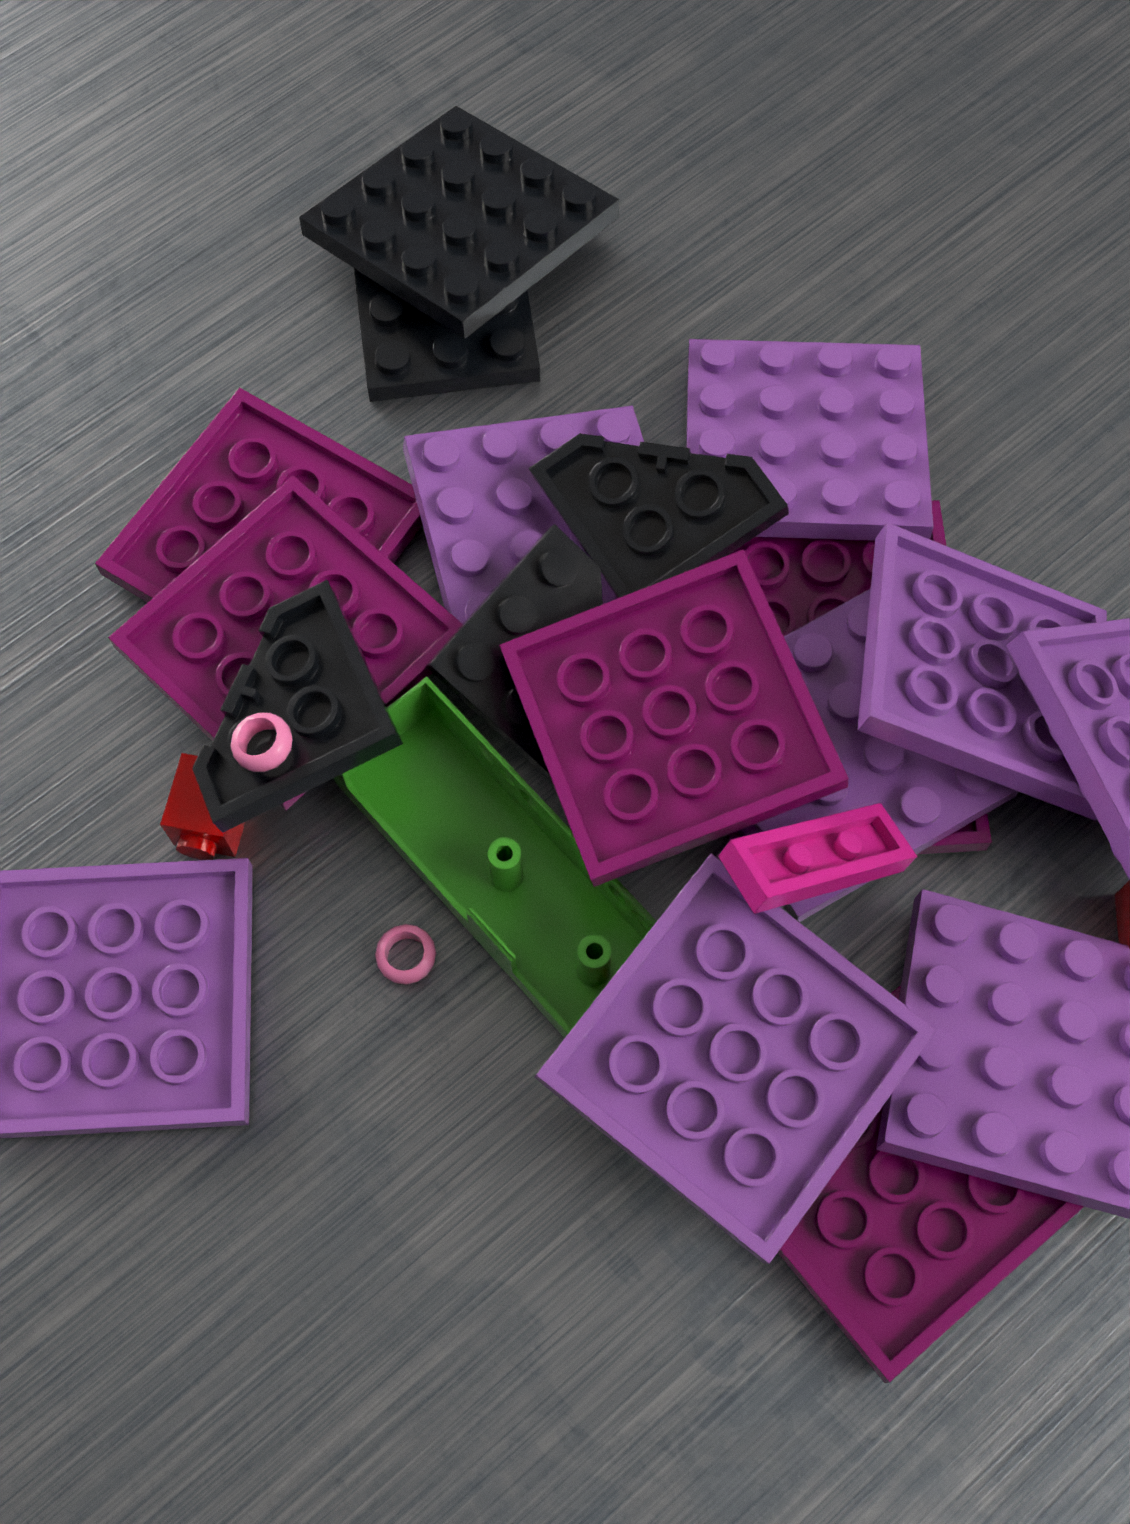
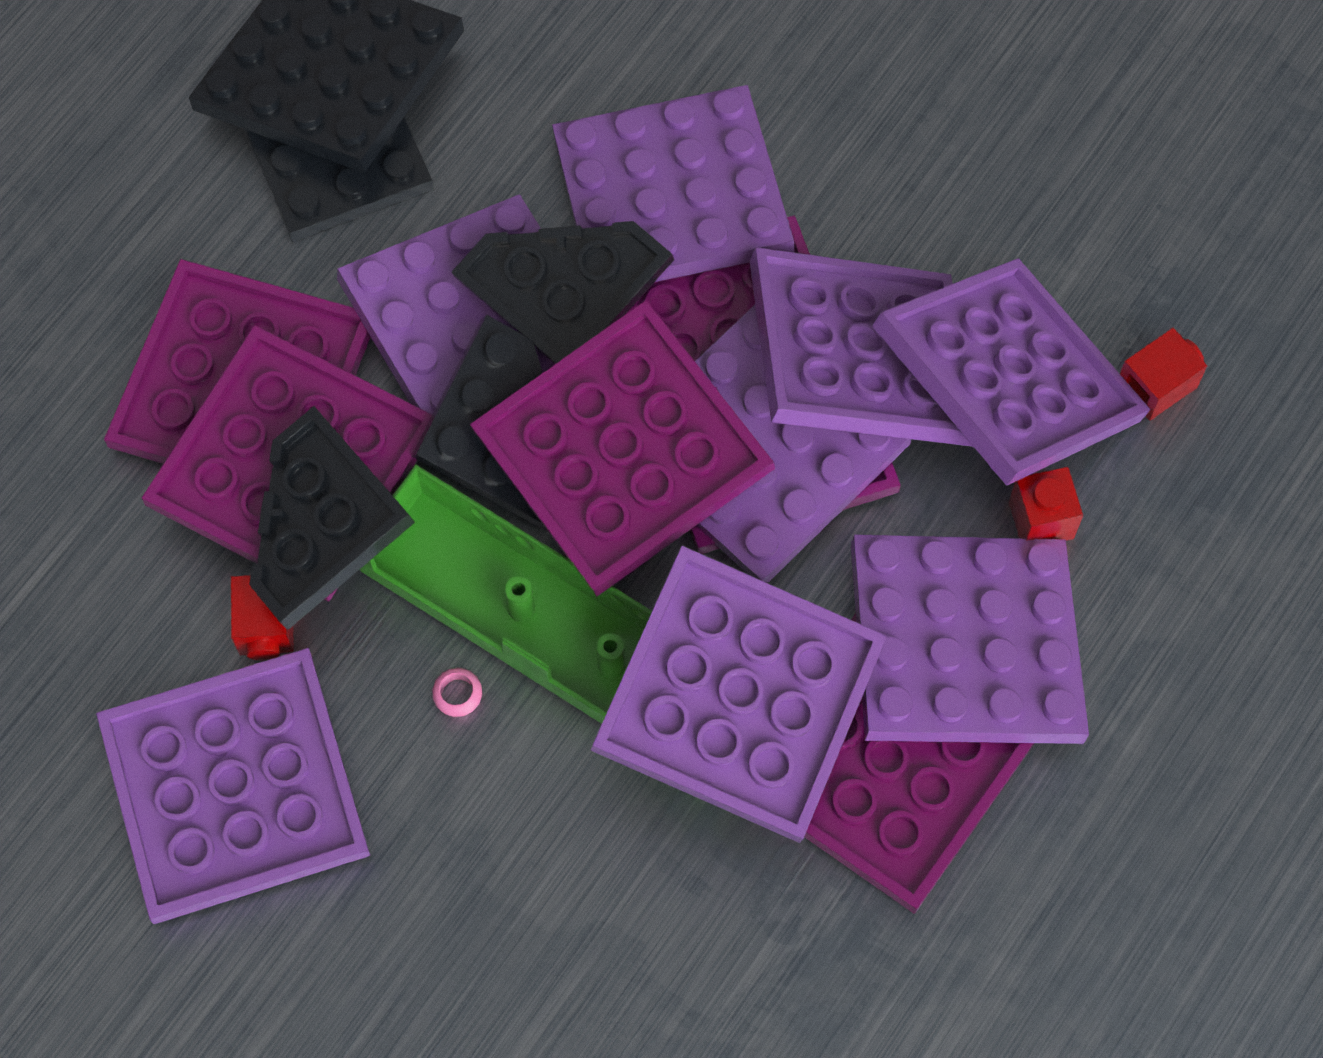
camera: 15 degrees left, 0 degrees up
bright pink piece [230,713,293,772] -> none
dark pink plate [718,803,917,914] -> none

